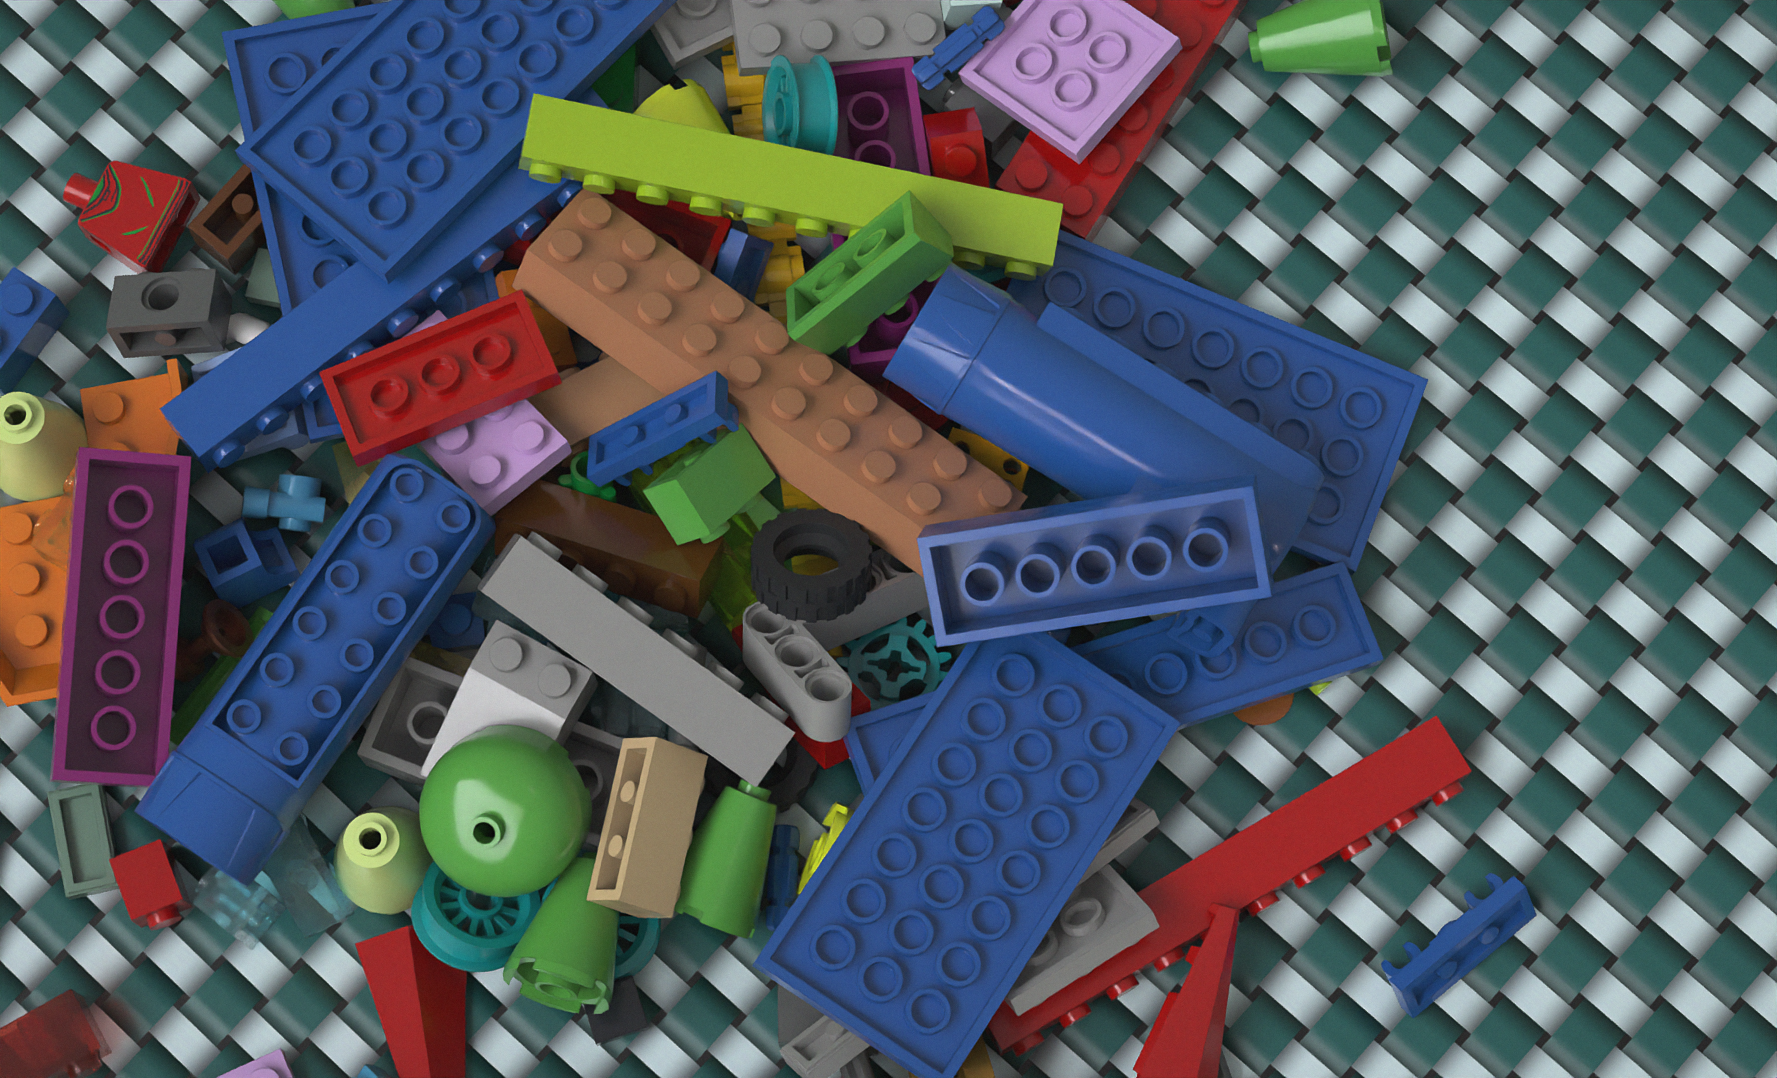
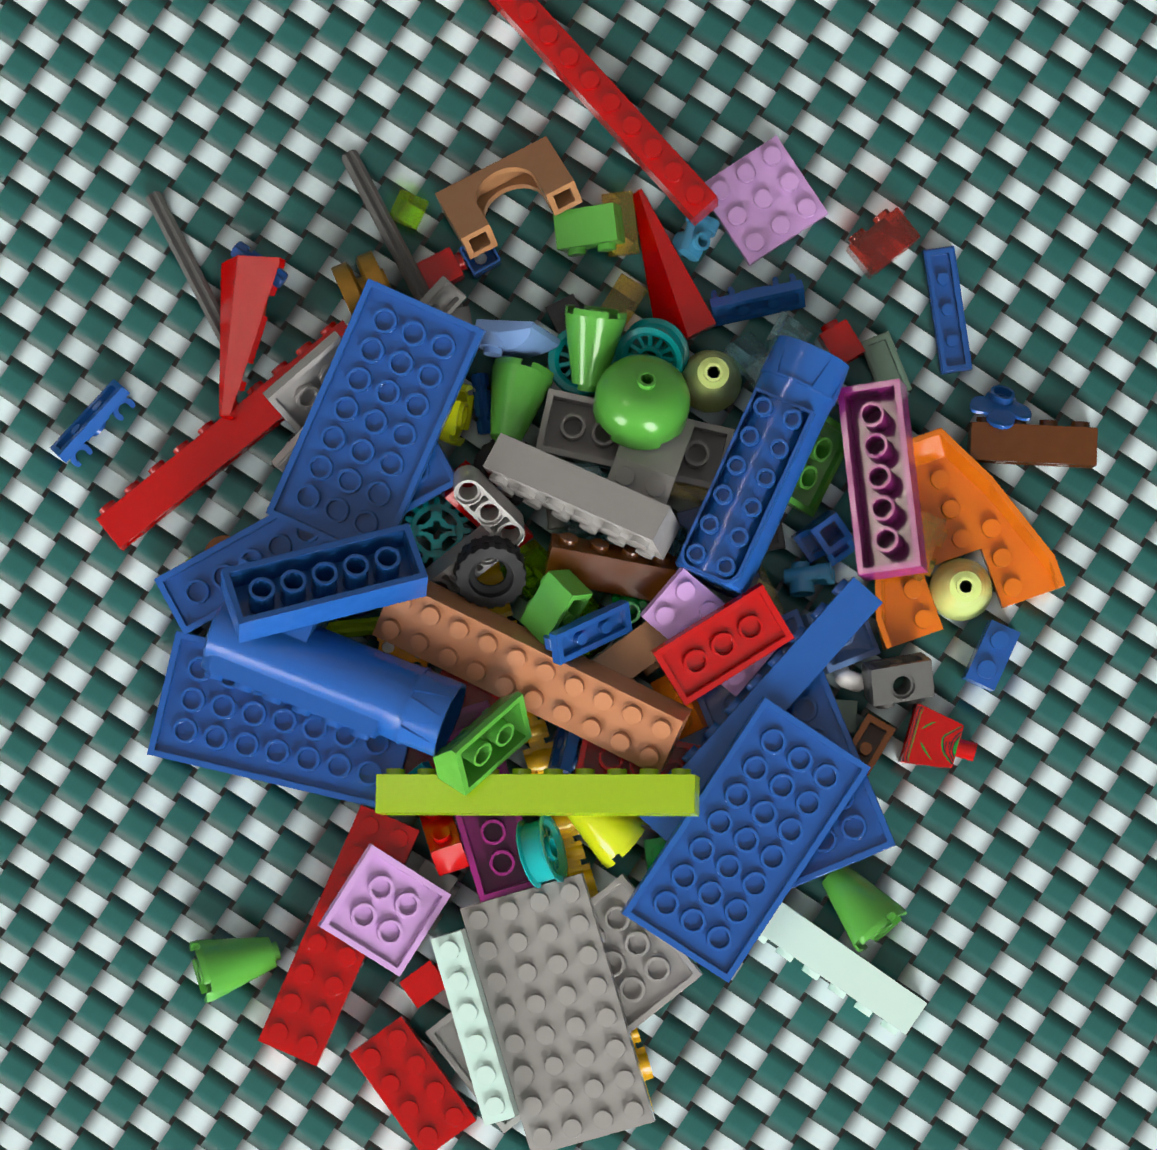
camera: 165 degrees right, 10 degrees up
copper piece [174,599,254,682] -> none
tan brick [586,737,708,918] -> none
blue axle [911,6,1006,91] -> none
none -> medium blue slope [475,319,560,361]
none -> clear yellow tile [601,273,648,331]
none -> blue plate [709,273,806,327]

